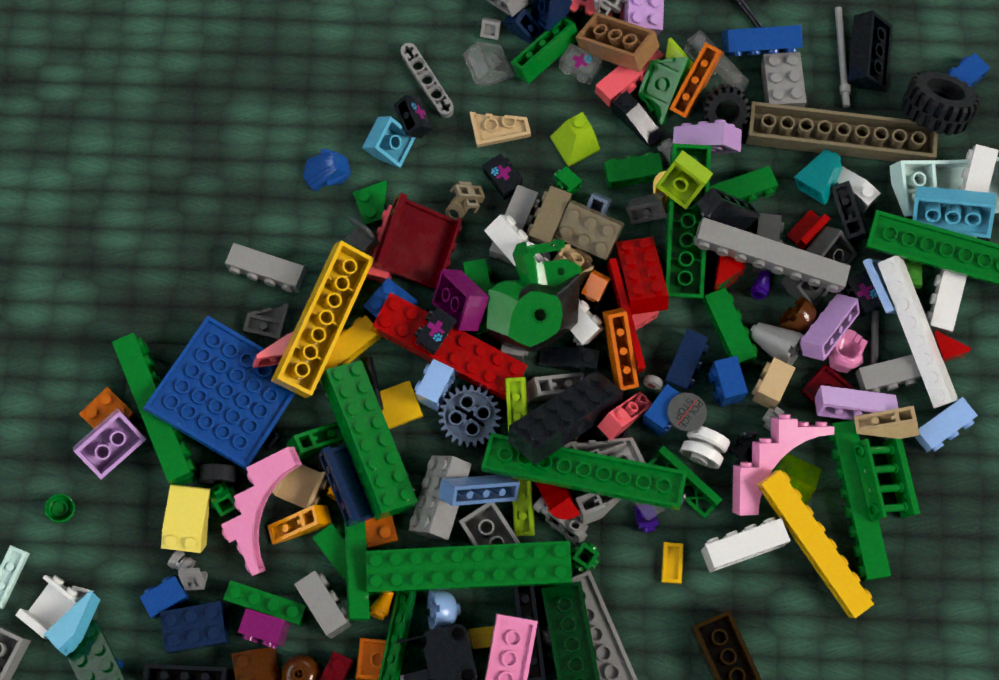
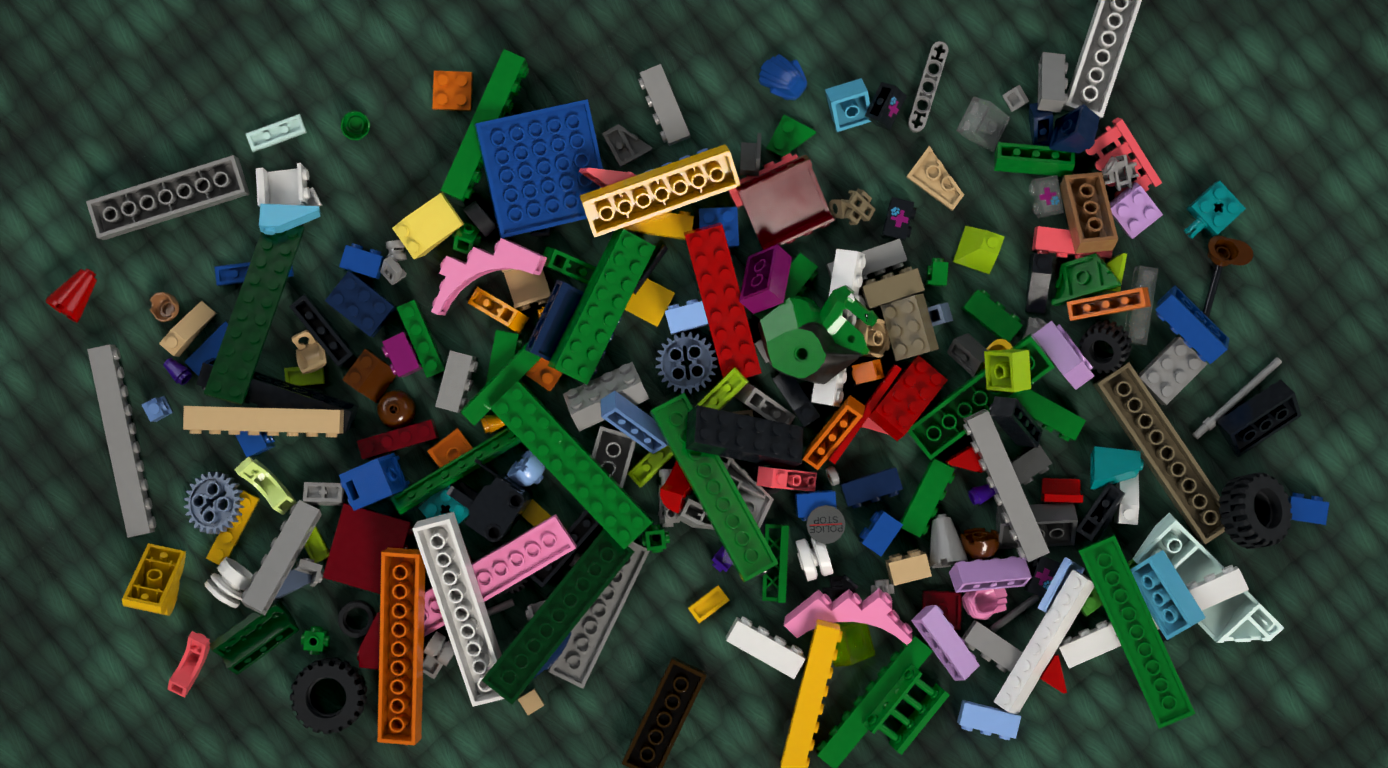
camera: 45 degrees right, 15 degrees up
lavender brick [73,408,147,479] -> none
black brick [414,307,457,356] -> none
tan slope [854,406,920,439] -> none

